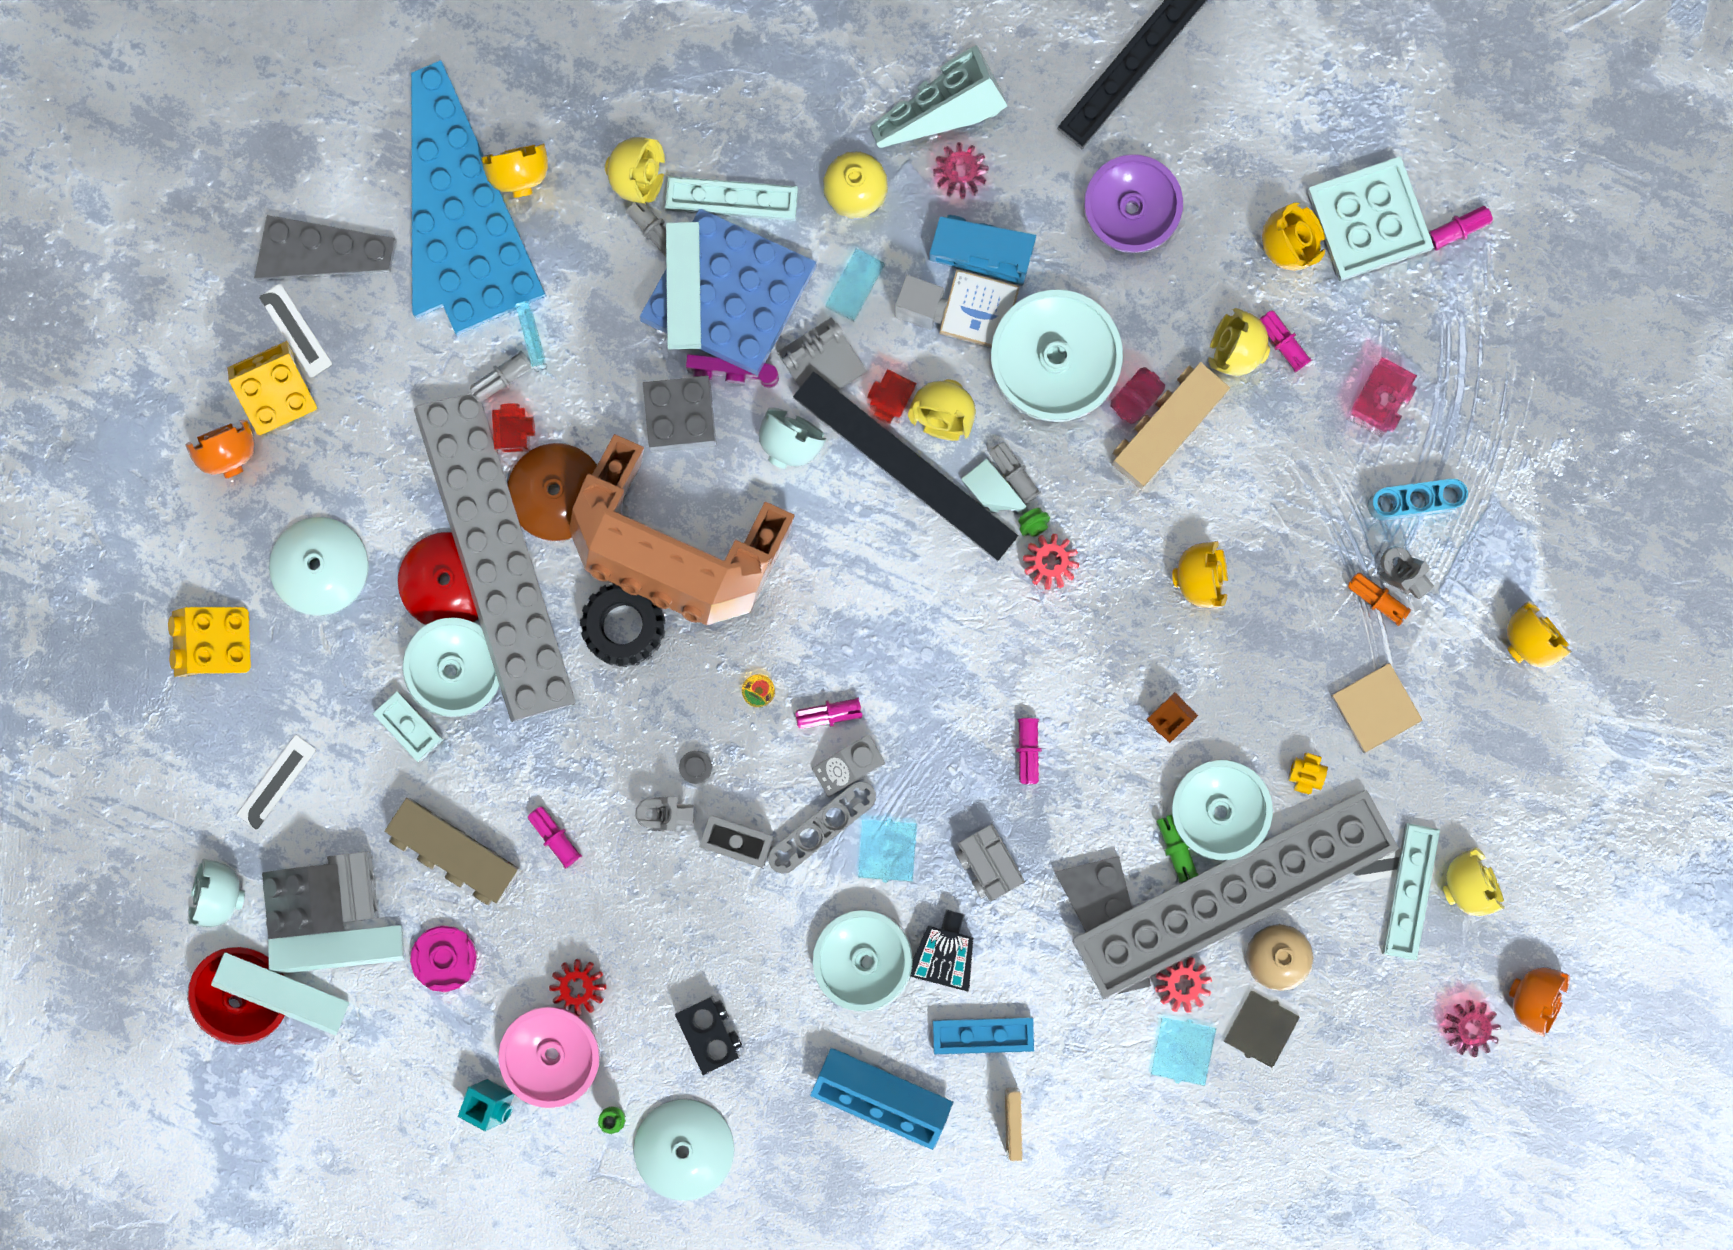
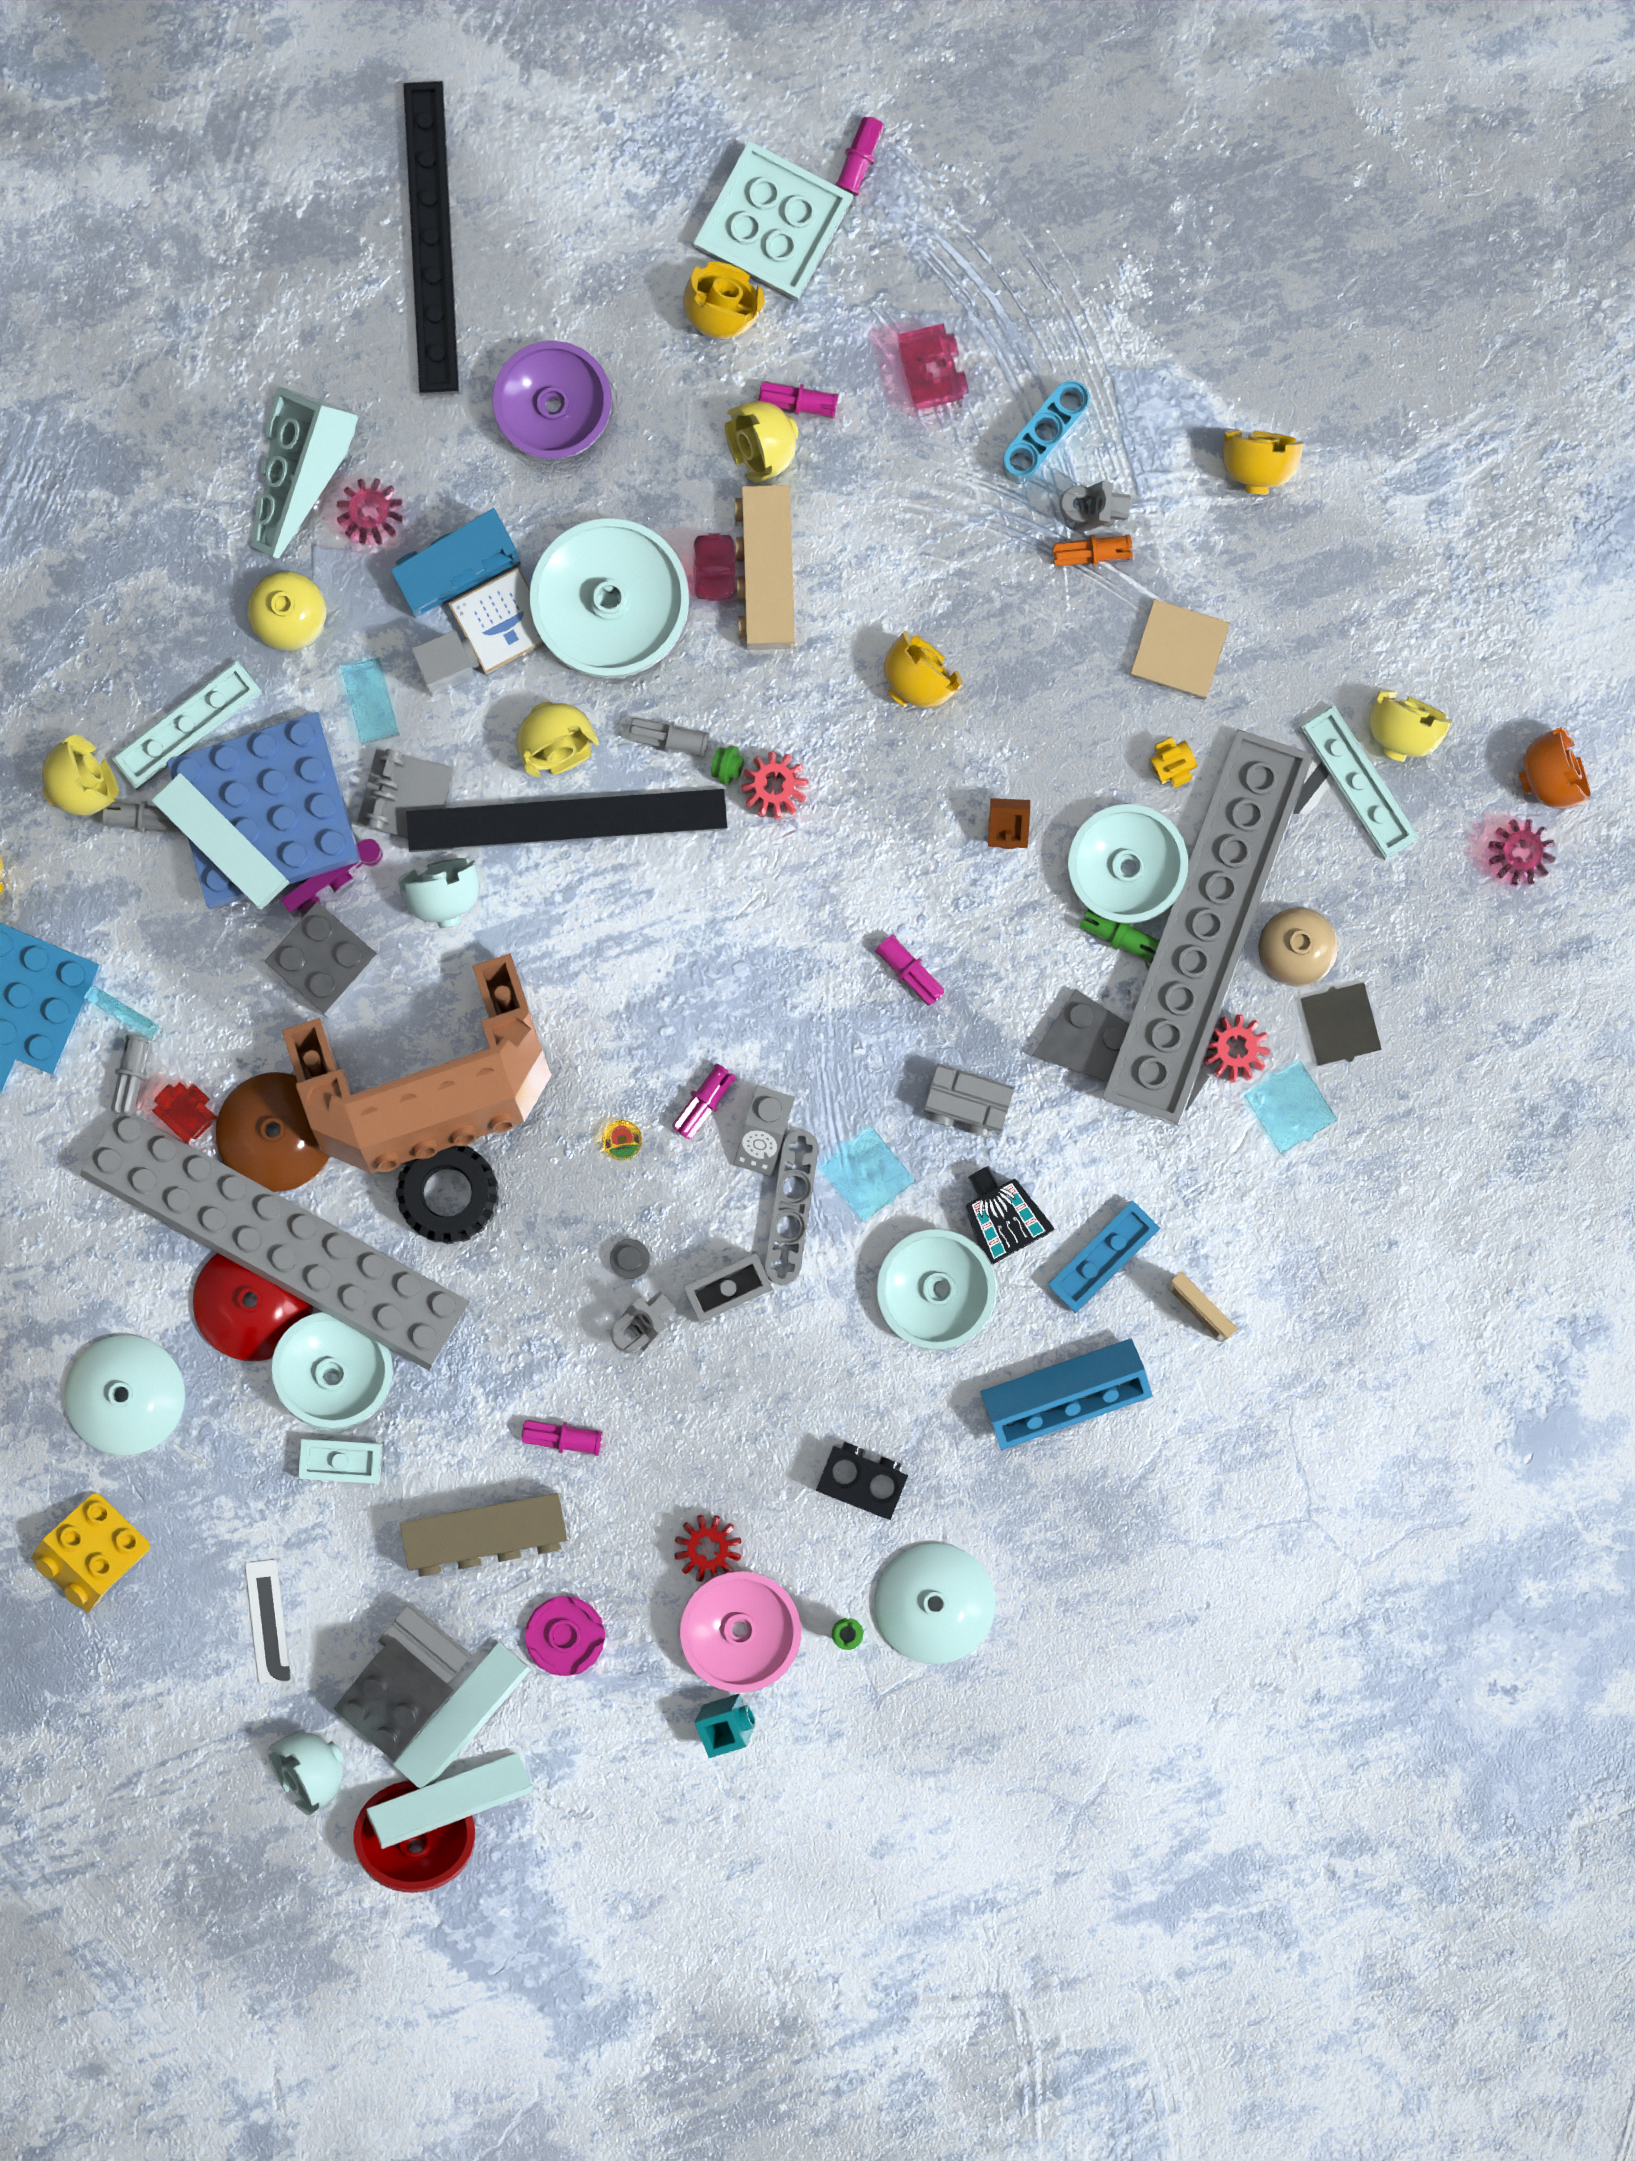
camera: 45 degrees left, 0 degrees up
clear red brick [867,369,917,424] -> none
light aqua slope [961,459,1028,513] -> none

